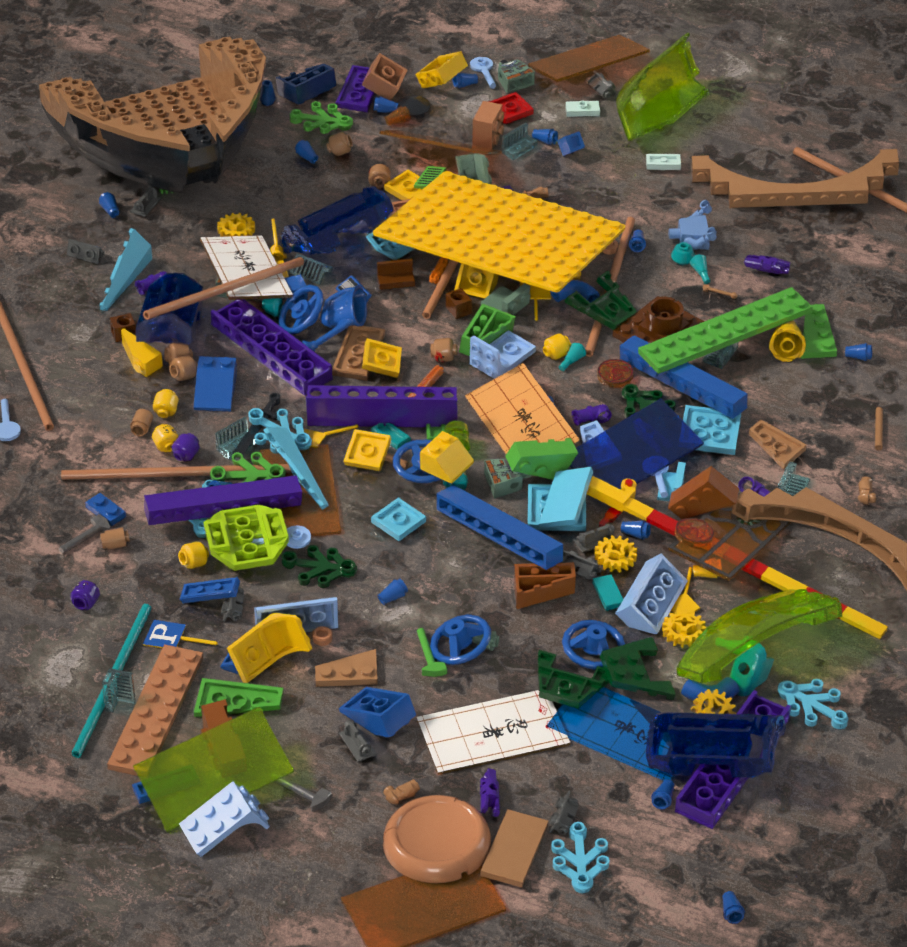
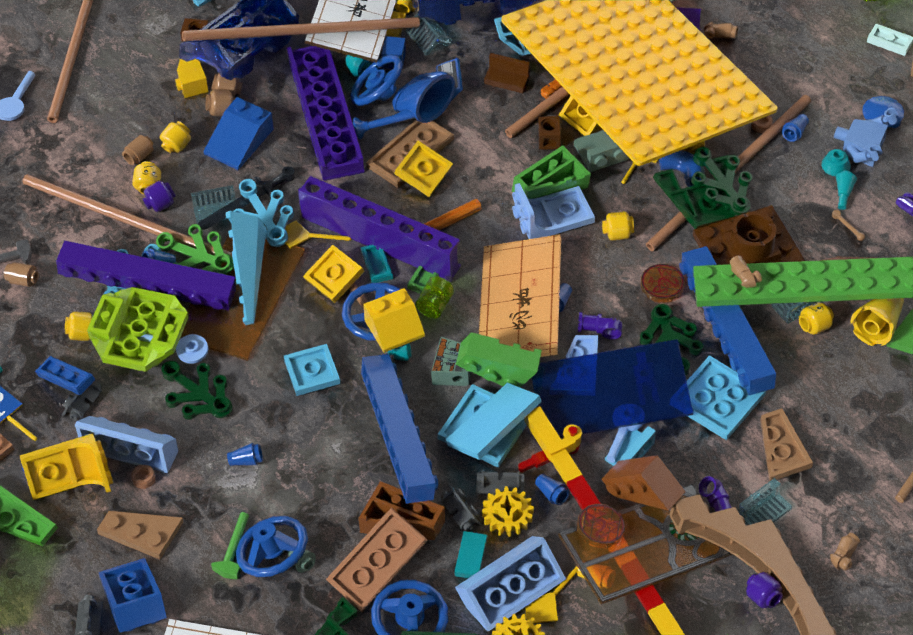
camera: 30 degrees right, 10 degrees up
blue plate [85,493,126,527] -> none
medium nougat head [430,338,458,362] -> none
teal cone [558,343,586,372] -> none
none -> nougat tile [326,507,428,613]
none -> dark green plant [691,147,752,215]
none -> medium nougat arm [730,256,762,288]
none -> dark purple head [746,572,783,608]
none -> yellow head [799,302,834,335]
none -> blue dish [862,96,904,128]

